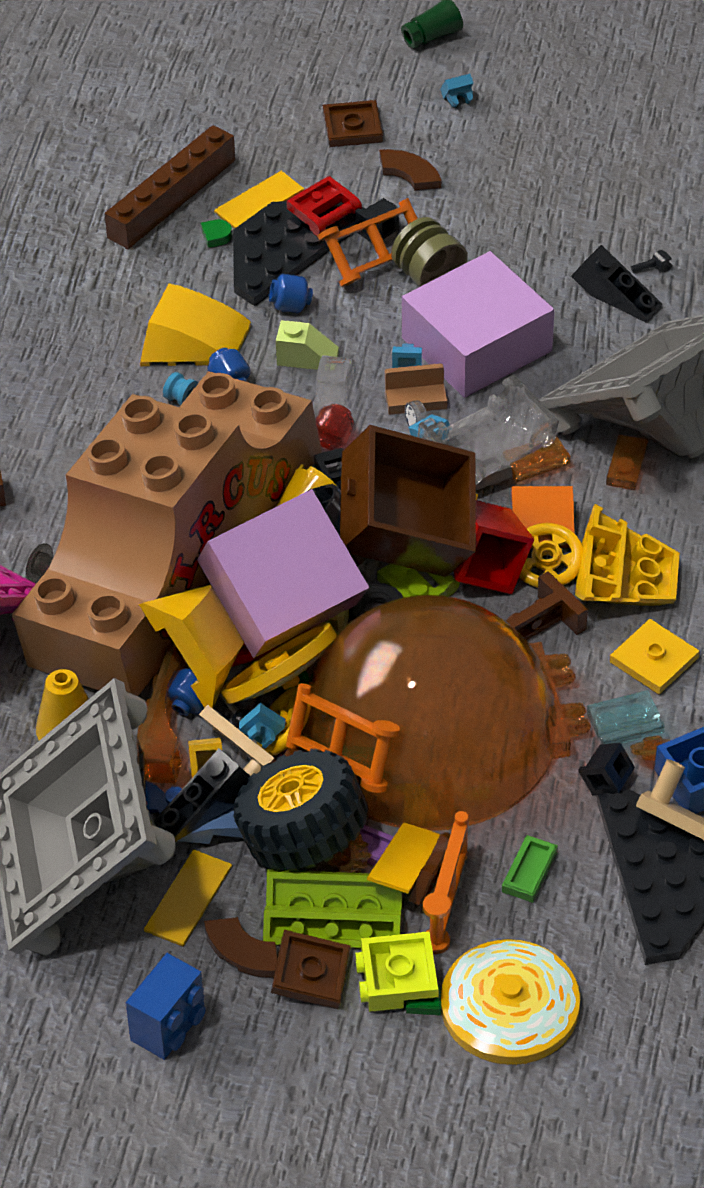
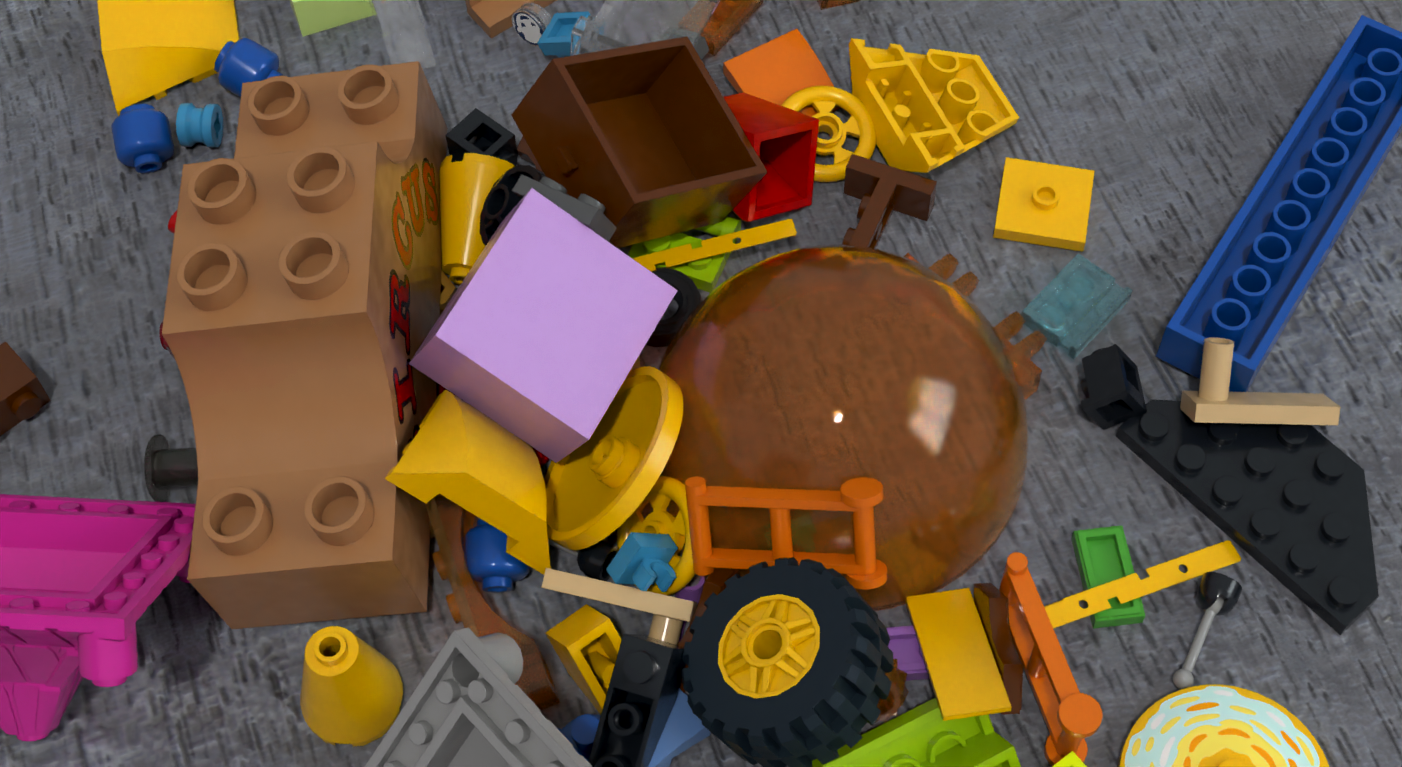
camera: 30 degrees left, 10 degrees up
clear red head [316,404,355,450] -> none
clear orange piece [630,736,670,761] -> none
none -> blue head [111,104,174,173]
none -> dark grey plate [512,174,617,242]
none -> yellow piece [632,219,797,272]
none -> yellow piece [1044,540,1241,629]
none -> hinge [1173,572,1242,689]

